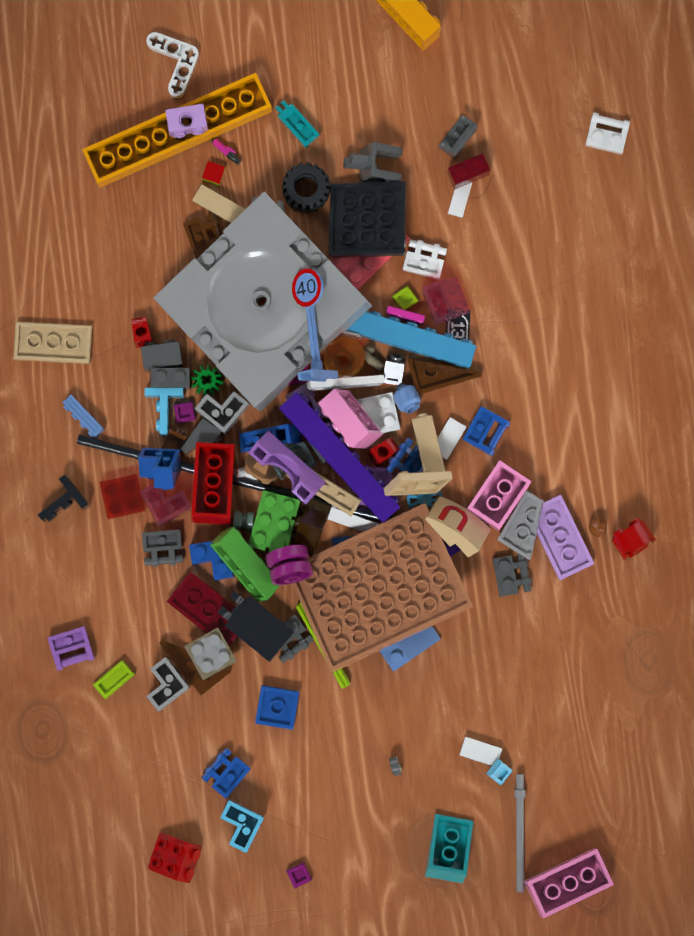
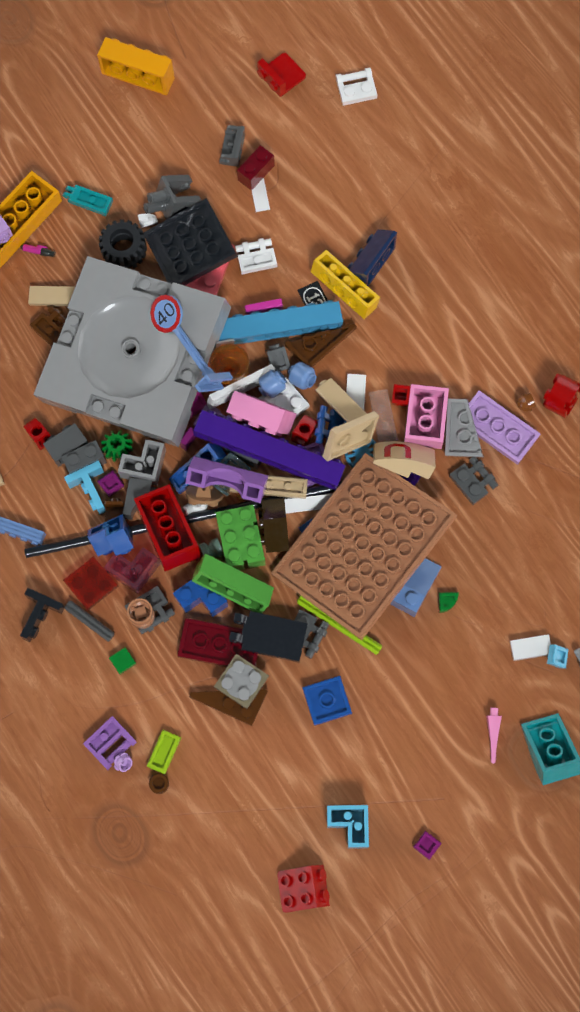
camera: 25 degrees left, 10 degrees down
light grey brick [146,657,190,712] -> none
blue plate [201,748,251,799] -> none
red tile [202,161,226,186] -> none
magenta wheel [265,545,313,585] -> none
dark tan arm [362,345,385,372] -> none
dark grey tile [389,756,402,776] -> none
lime tile [392,286,419,310] -> none
clear pink slope [421,277,471,326] -> none
blue plate [462,406,511,456] -> none
none -> dark grey axle [64,601,115,642]
none -> green tile [109,647,136,675]
none -> lavender plate [114,753,132,772]
none -> nougat wheel [127,598,155,629]
none -> white tile [138,214,158,228]
none -> reddish brown tile [149,773,169,794]
none -> magenta tile [180,427,196,451]
none -> red bracket [257,53,306,97]
none -> medium blue head [258,370,287,398]
none -> yellow brick [311,250,380,319]
none -> dark blue slope [348,229,397,286]
none -> clear tile [369,389,398,443]
none -> red leg [392,384,411,407]
none -> green tile [439,592,459,613]
none -> bright pink piece [487,708,502,764]

